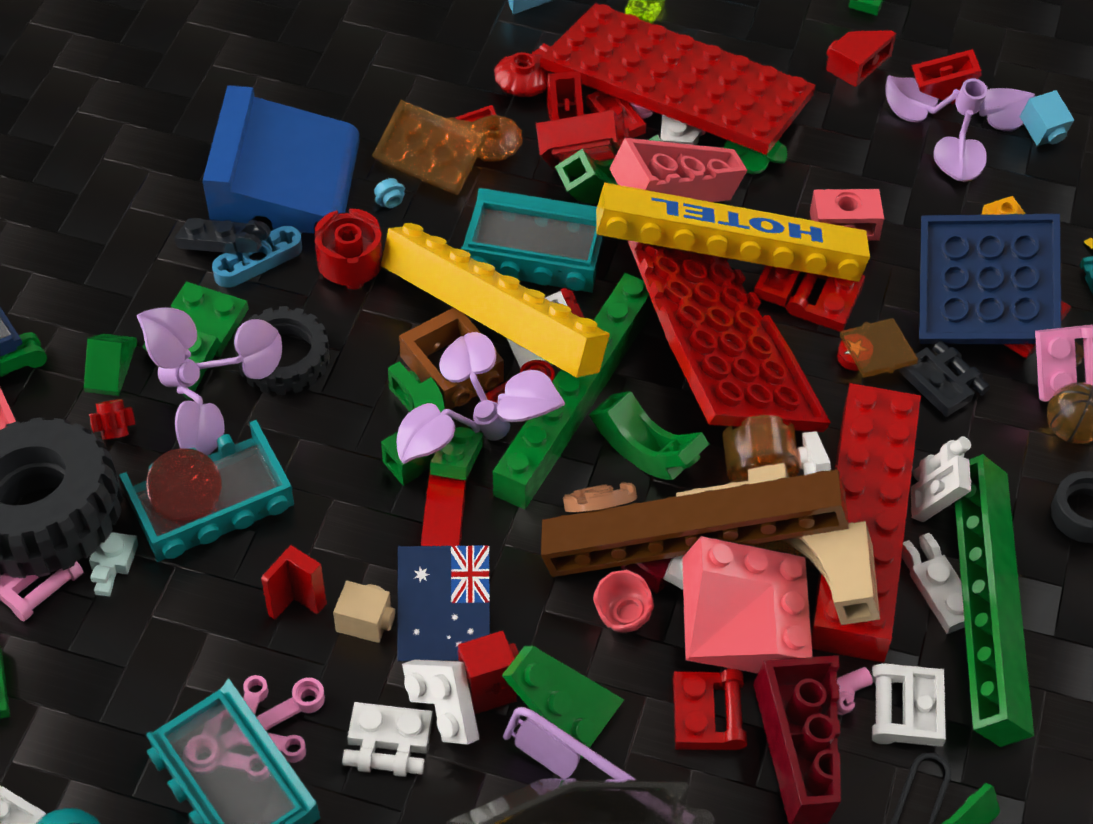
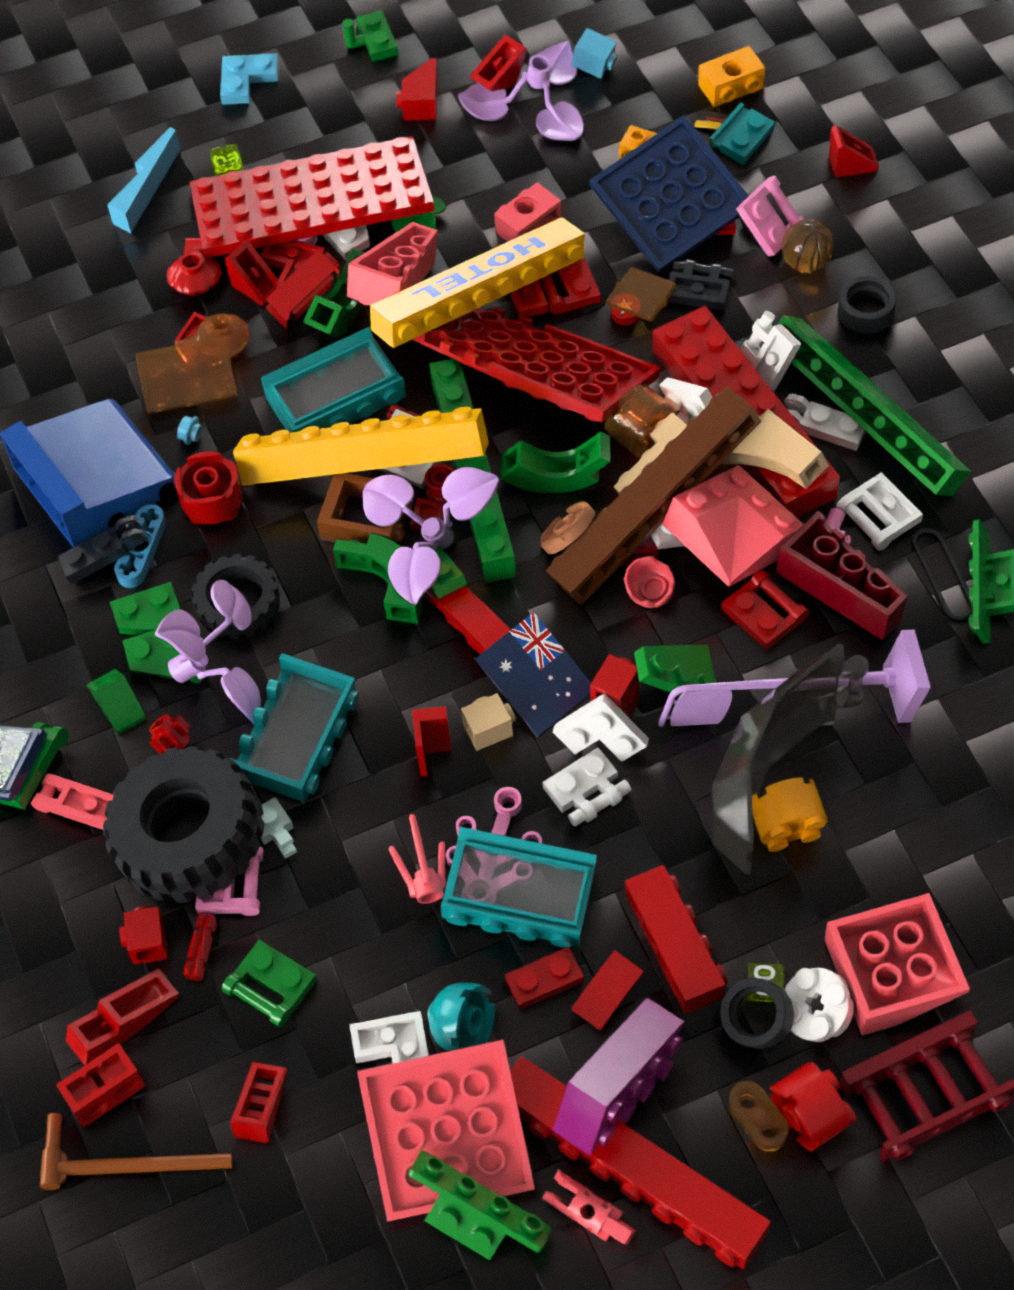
camera: 35 degrees left, 5 degrees up
clear red tile [146,448,222,525] -> none
none -> coral plant [389,814,447,904]

